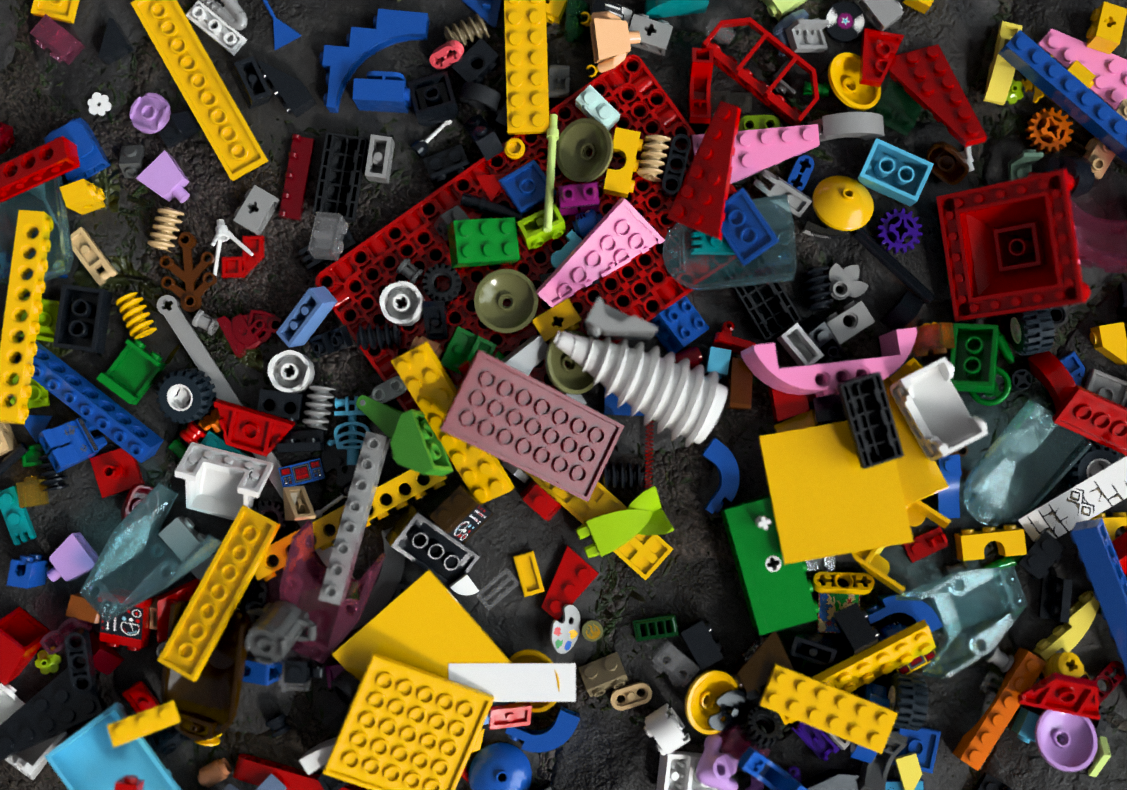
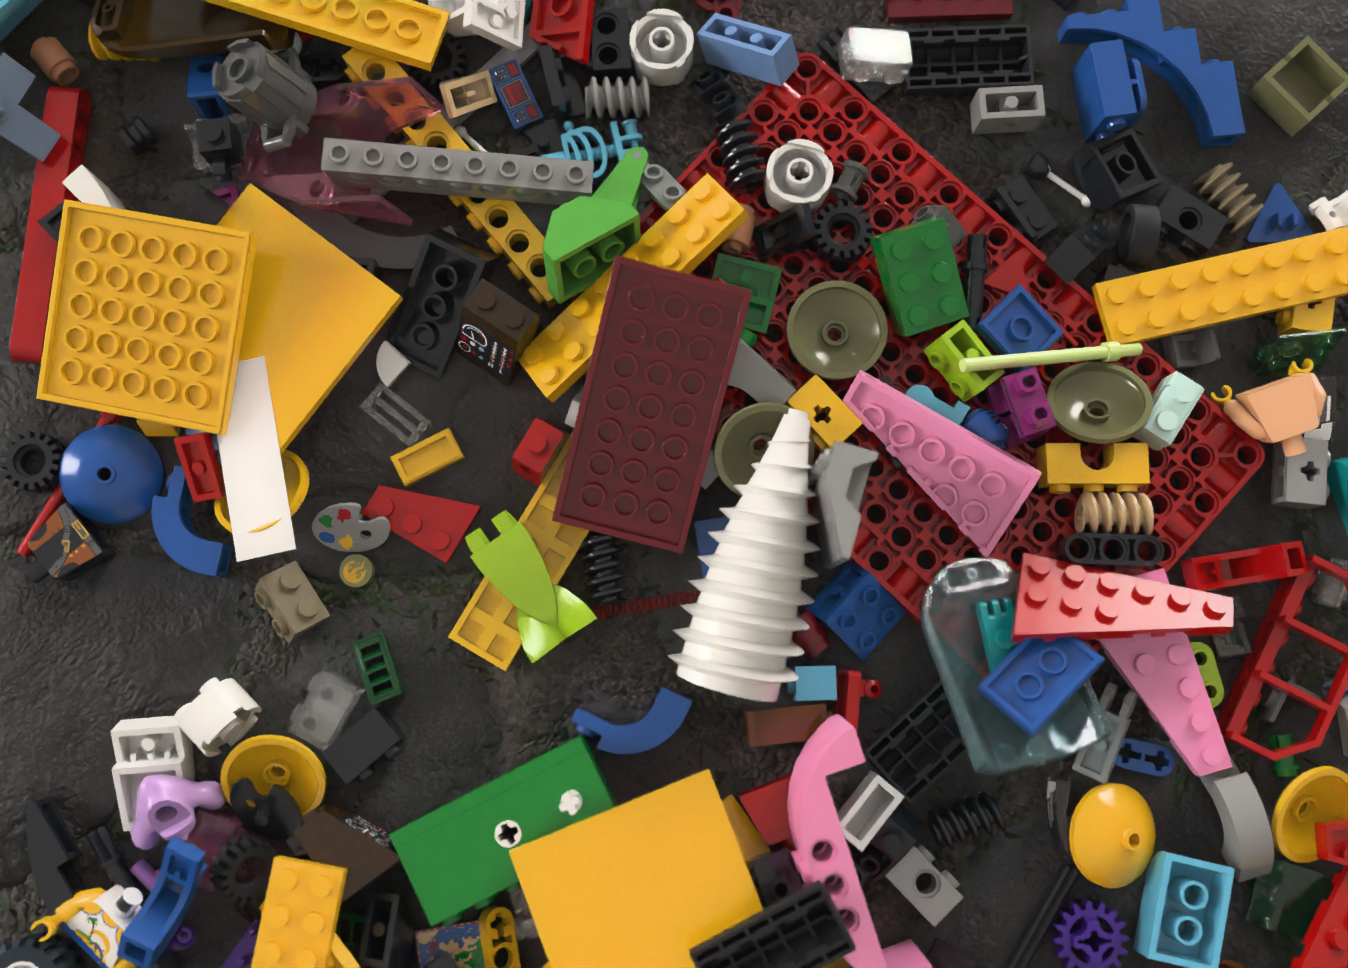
camera: 75 degrees right, 5 degrees down
coral beam [429,40,464,70] -> none
yellow plate [504,138,525,159] -> none
tan plate [610,682,652,711] -> none
light grey plate [829,263,868,300] -> none

